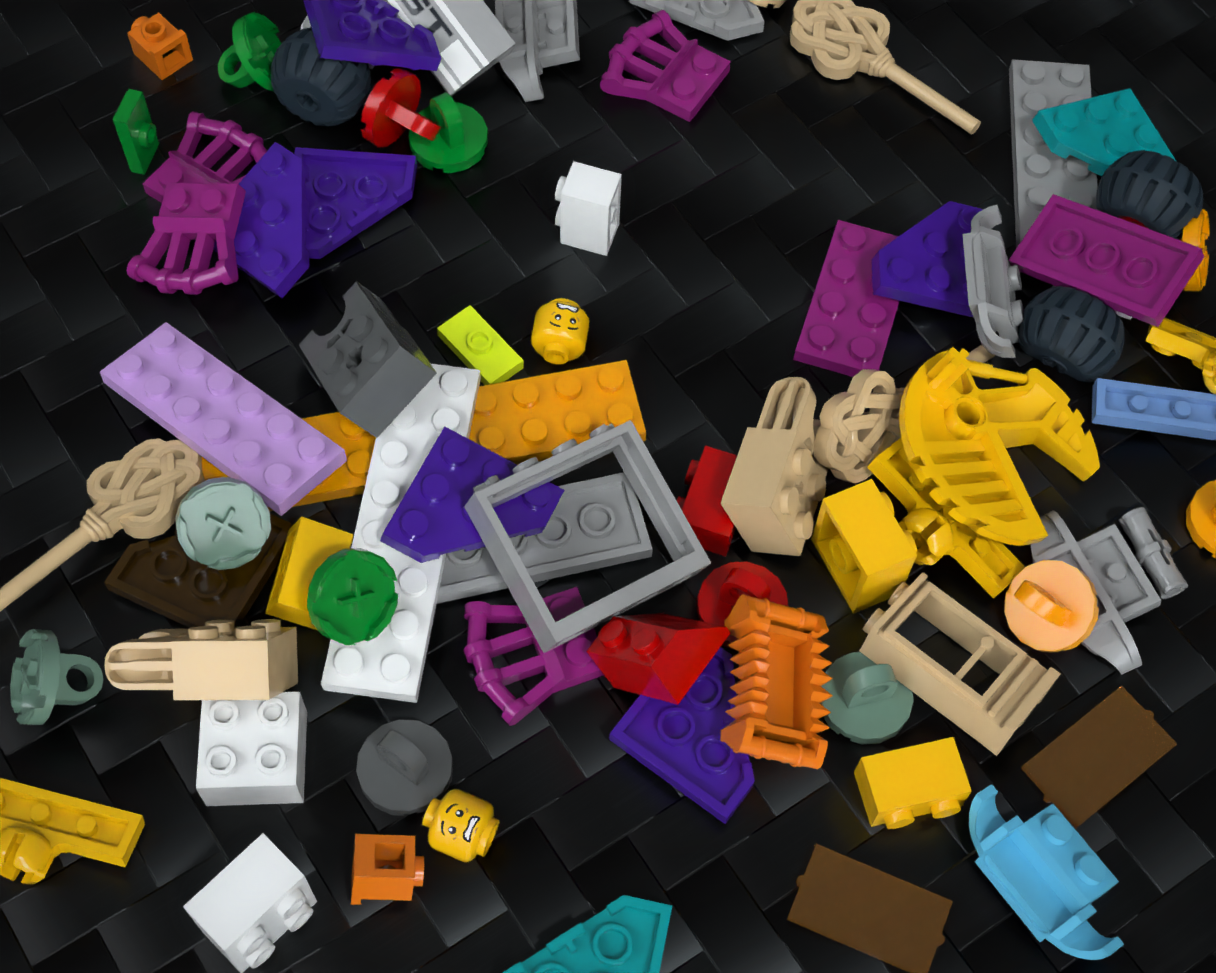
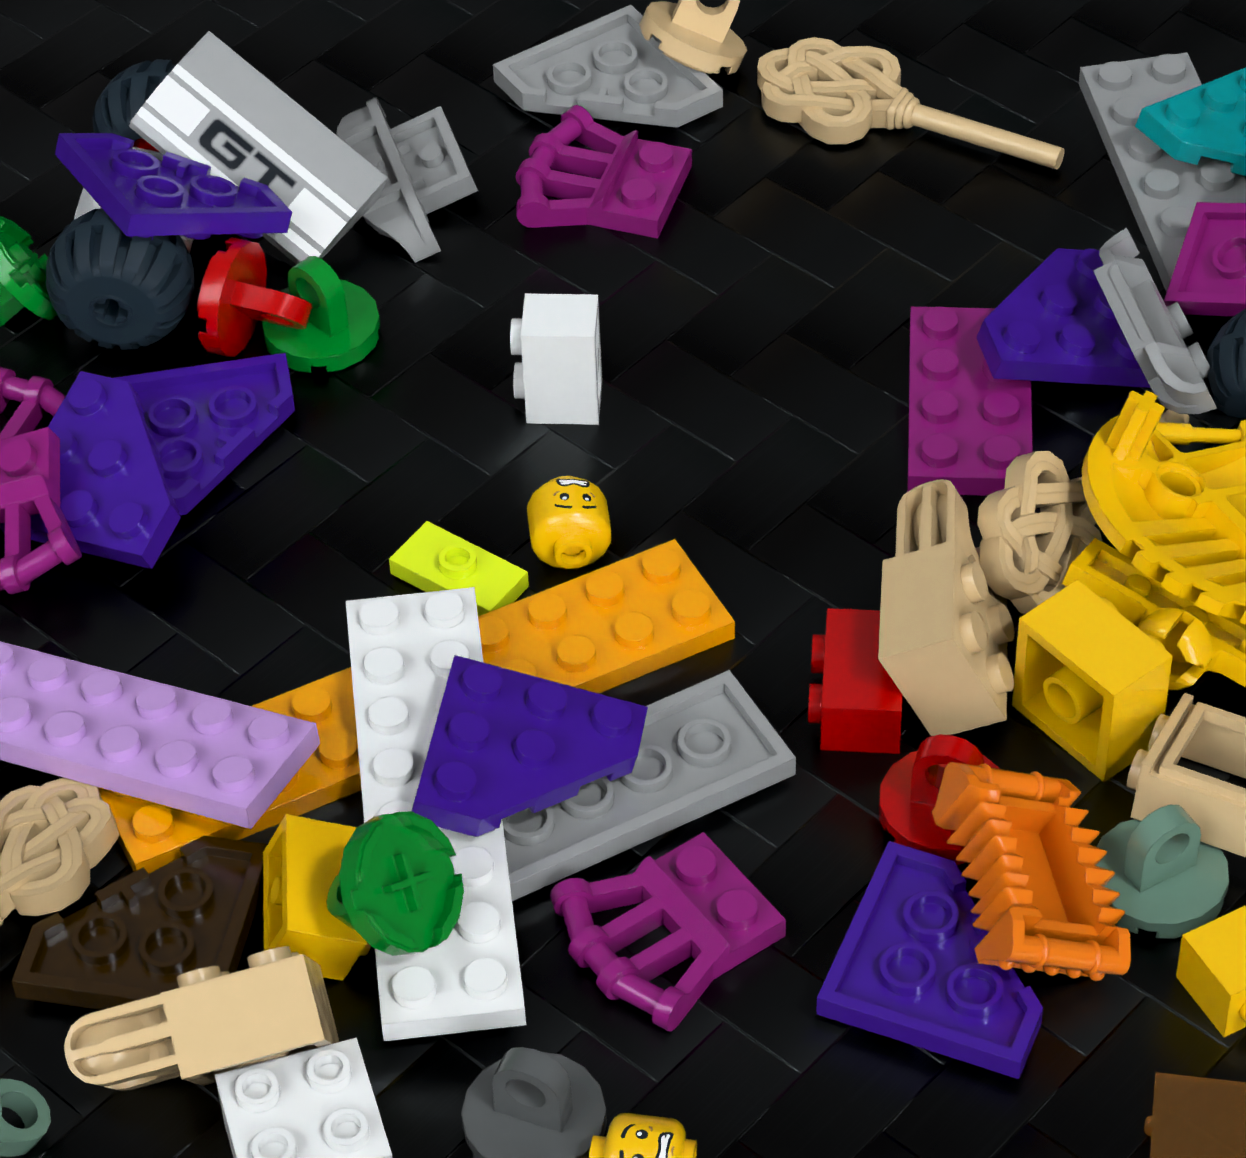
camera: 10 degrees left, 15 degrees down
tile [175,477,271,570] -> none
dark grey brick [299,280,437,438] -> none
light grey window [464,420,711,654] -> none
red slope [586,613,730,705] -> none

